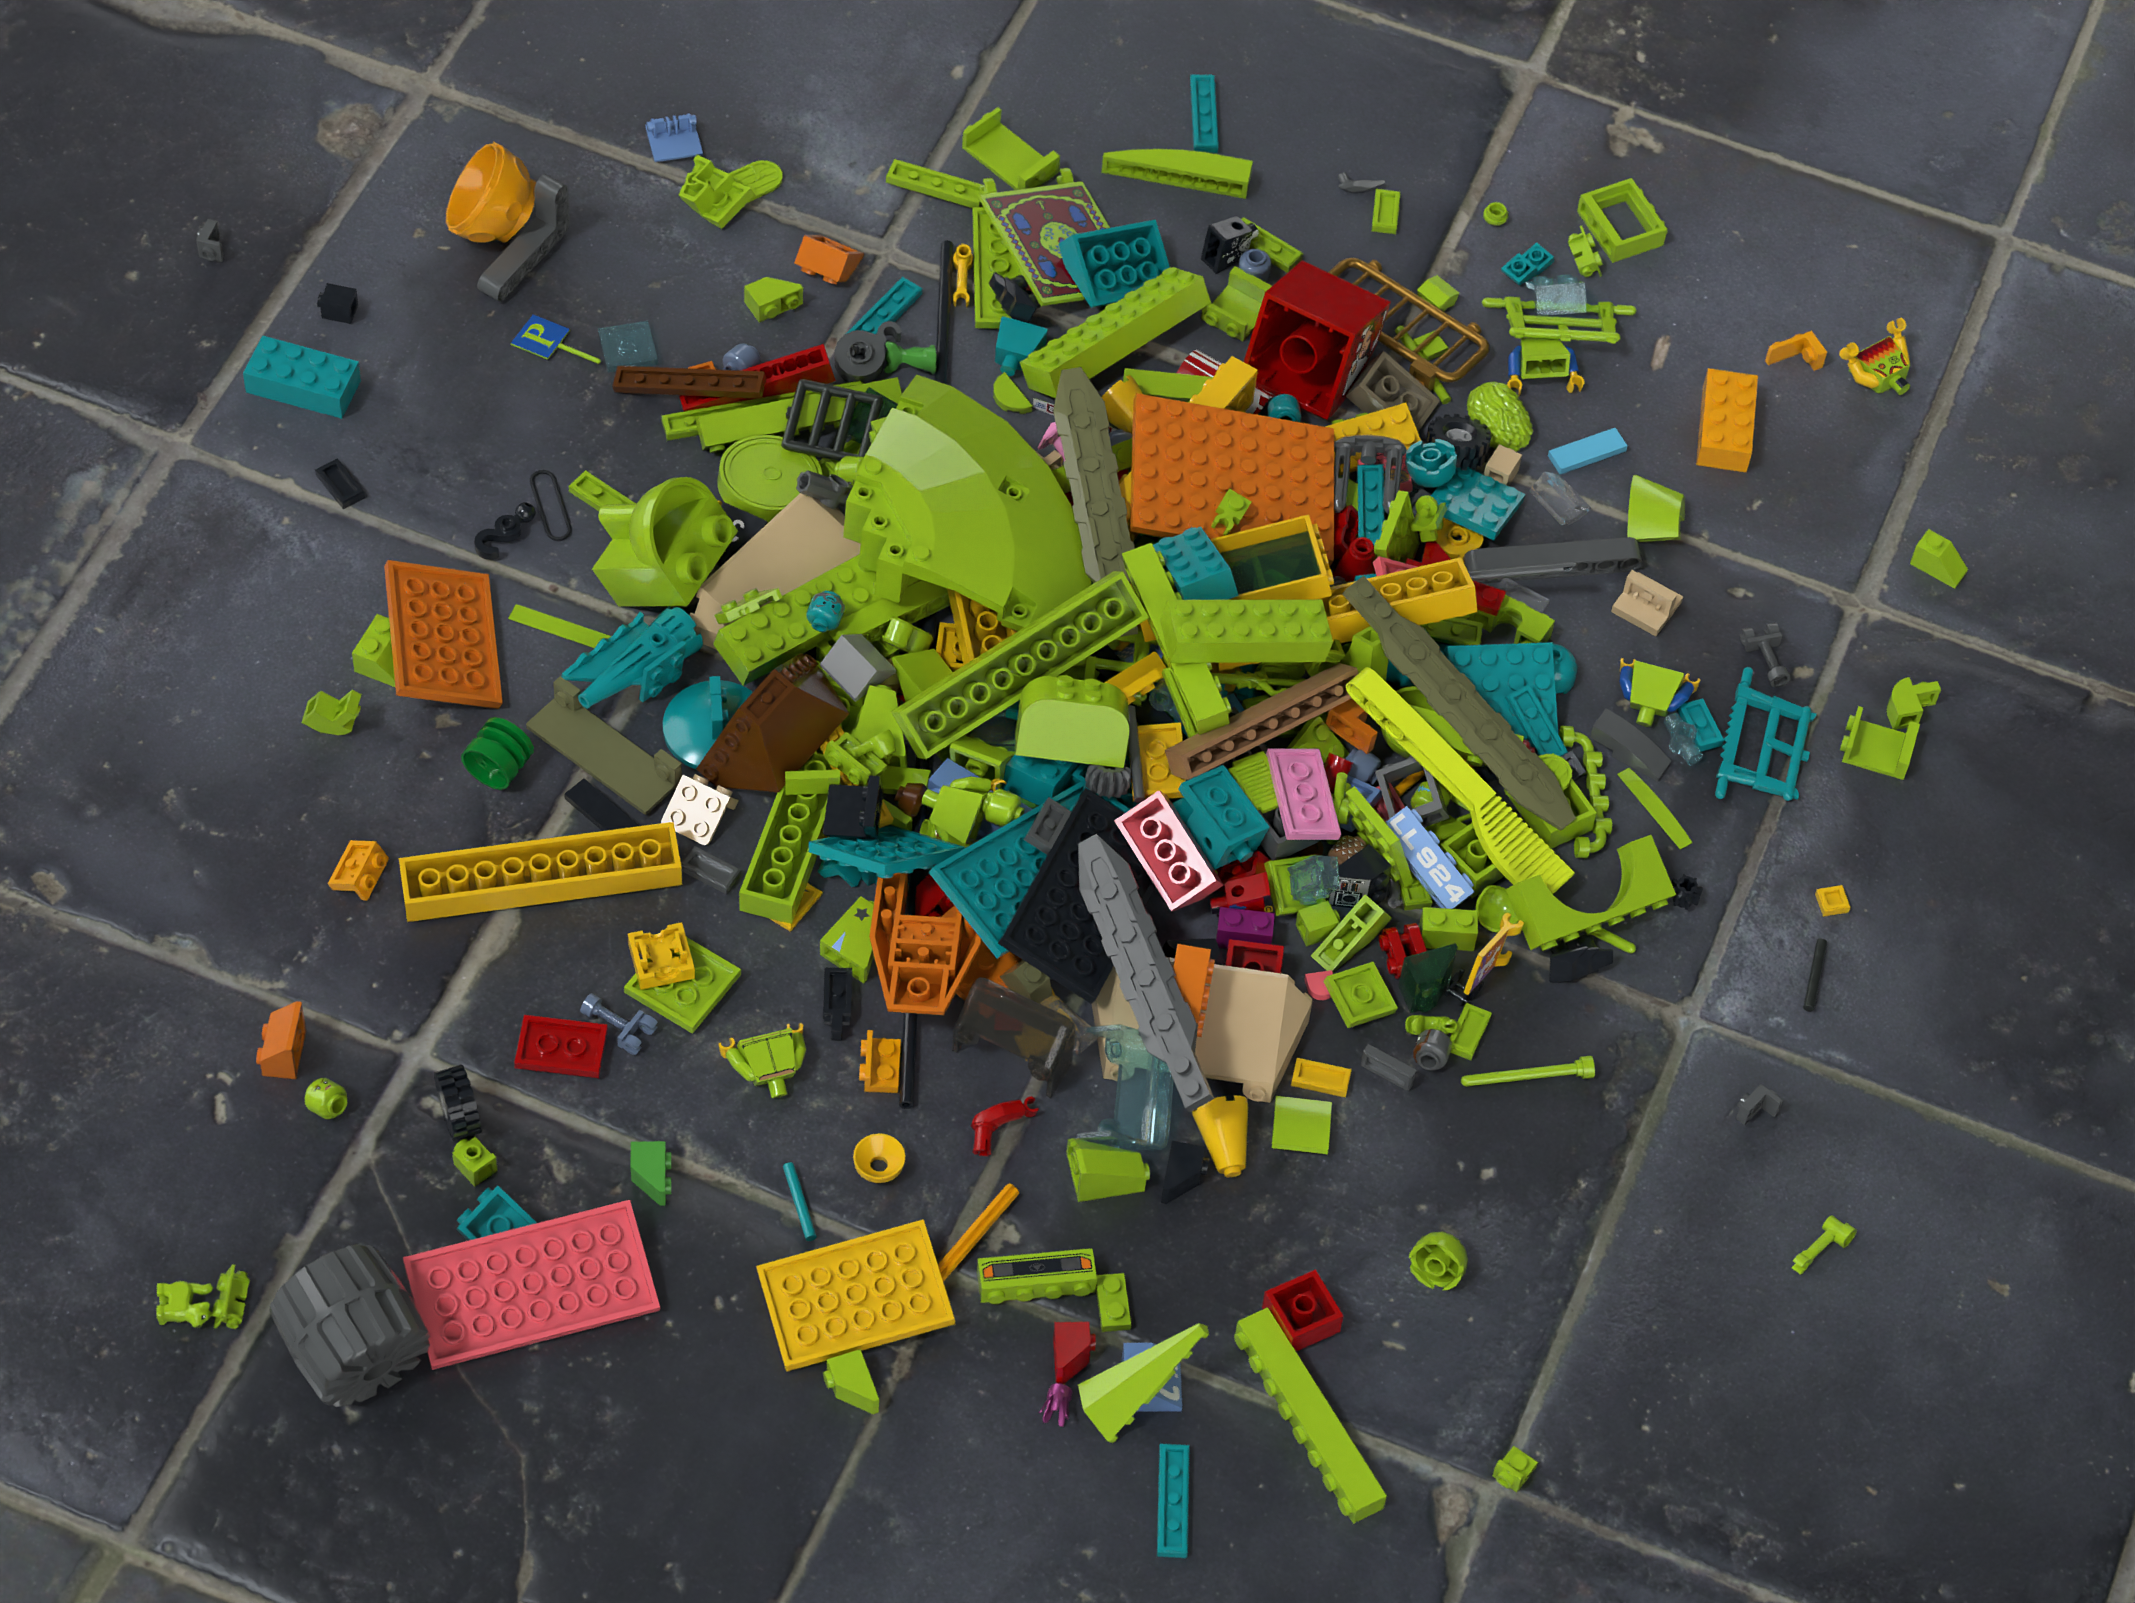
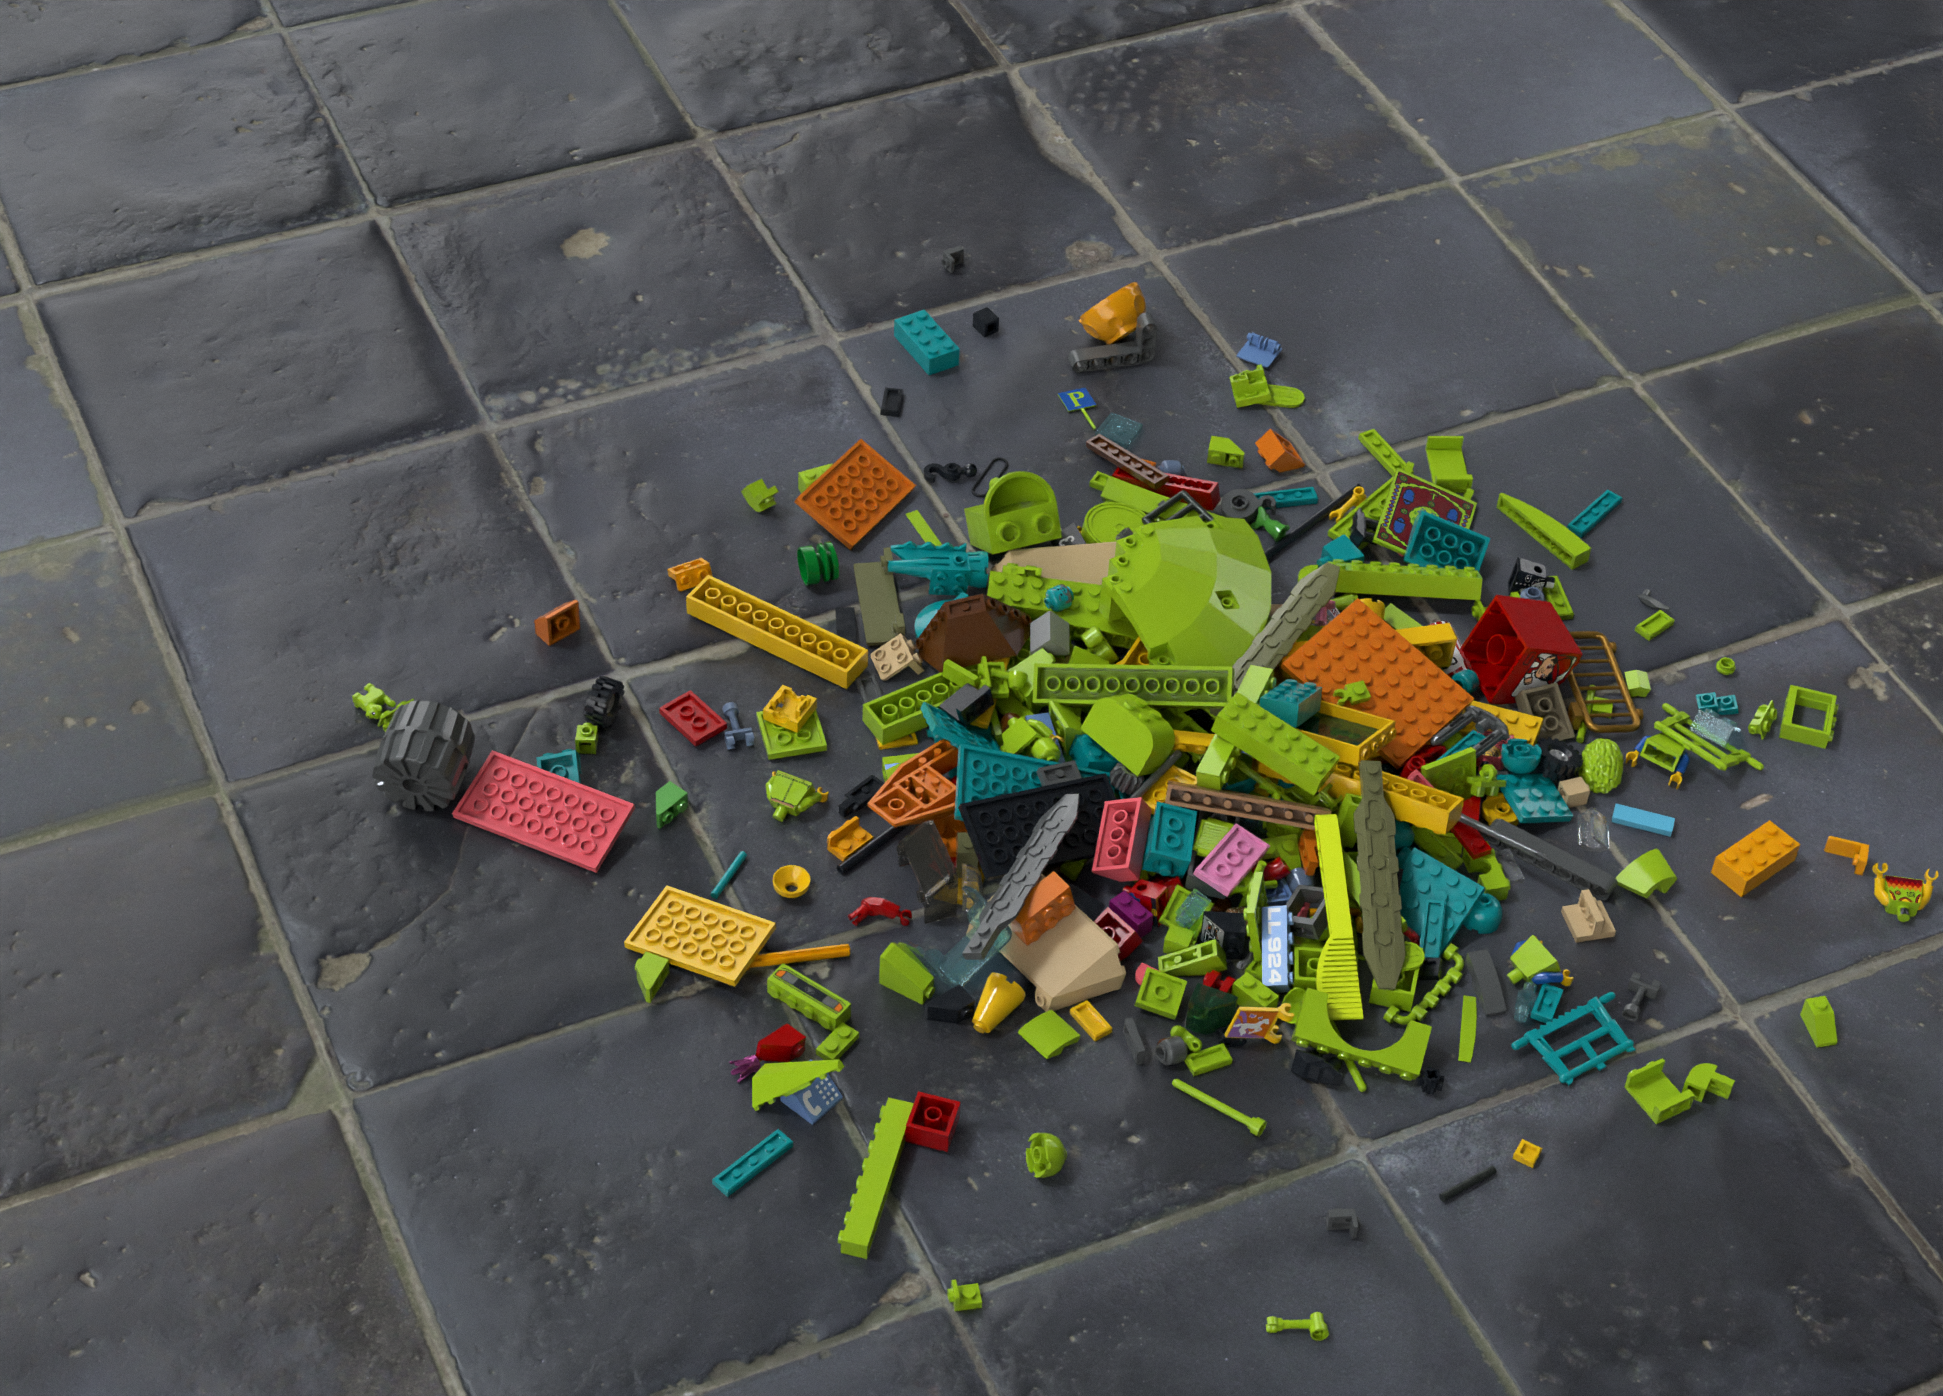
camera: 45 degrees right, 10 degrees down
lime head [305,1078,347,1119] -> none

